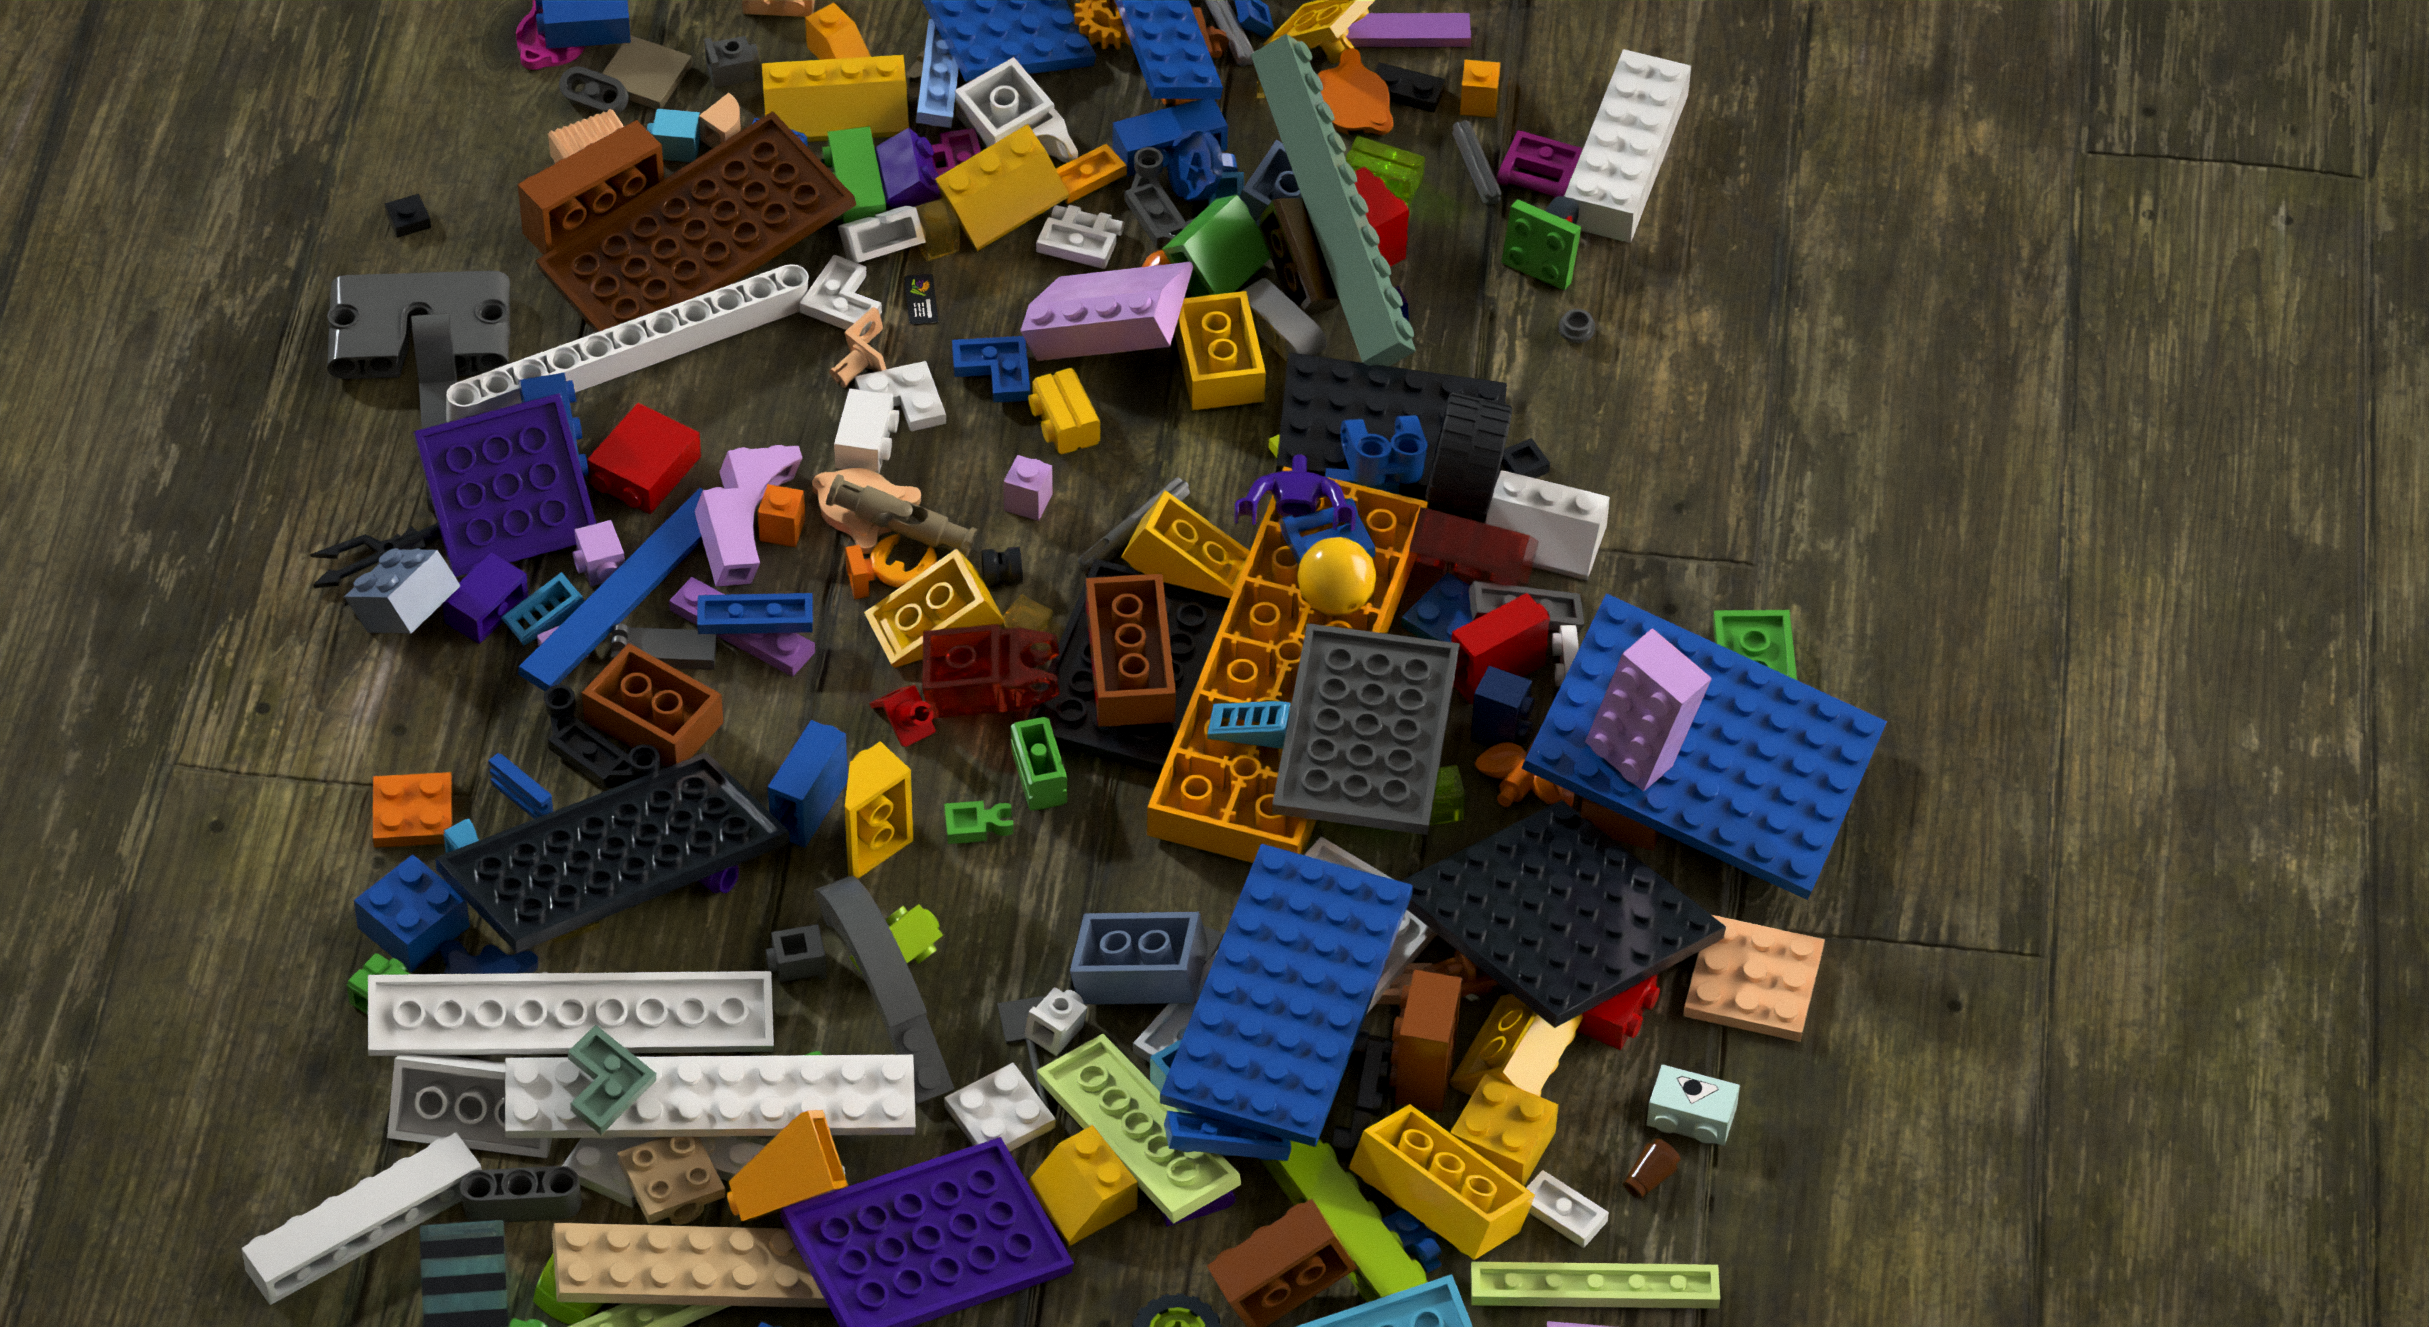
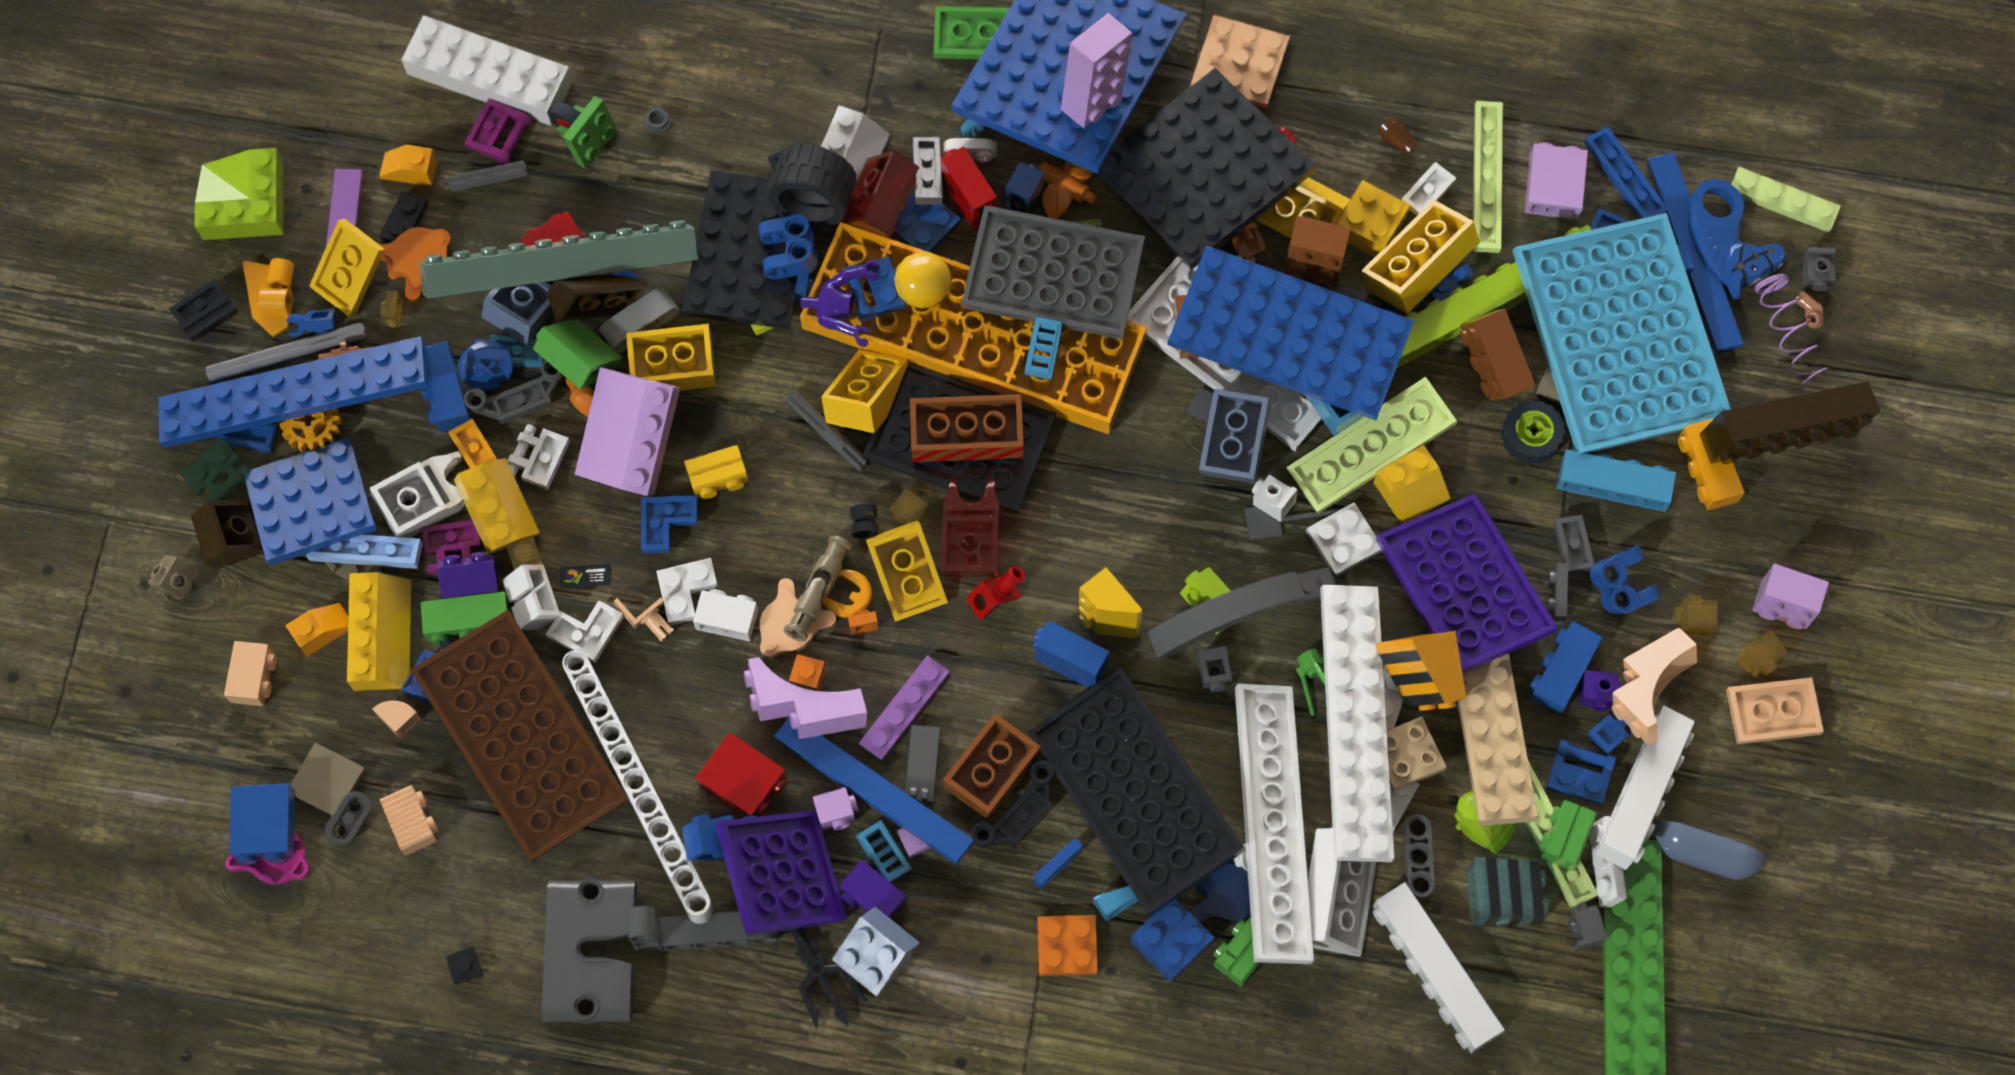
camera: 85 degrees left, 20 degrees up
dark orange brick [517,120,665,255] -> none
sand green plate [568,1025,657,1135] -> none
medium azure brick [647,109,701,162] -> none
blue plate [697,593,813,634] -> none
dark grey brick [704,36,760,88] -> none
bright green plate [944,801,1013,844] -> none
lavender brick [1004,455,1053,521] -> none
bright green brick [1011,717,1067,811] -> none
blue plate [1164,1111,1291,1161] -> none
clear neon green brick [1345,136,1425,206] -> none
light aqua brick [1647,1065,1740,1146] -> none

